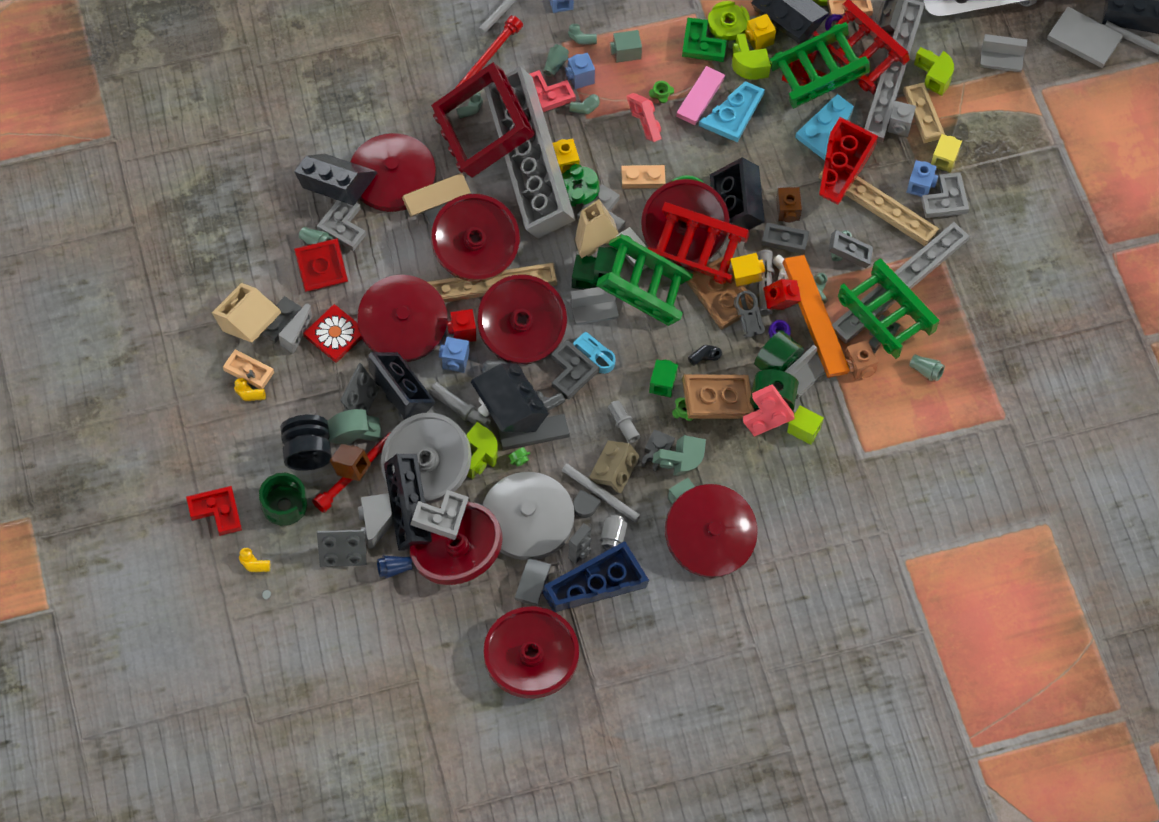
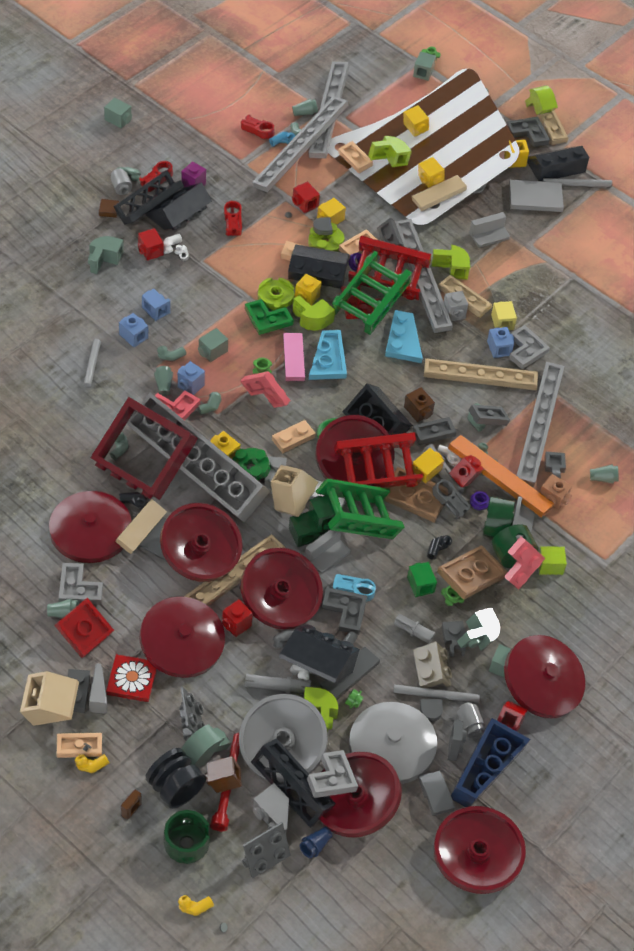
camera: 35 degrees left, 10 degrees down
red plate [186,486,242,536] -> none
black slope [294,154,377,206] -> none
black slope [368,352,436,420] -> none
medium blue brick [439,337,469,373] -> none
red piece [455,15,523,88] -> none
red wedge [819,117,878,205] -> none
green fence [837,258,940,359] -> none
none -> black arm [119,492,148,509]
none -> reddish brown tile [121,789,142,820]
none -> red brick [497,700,528,731]

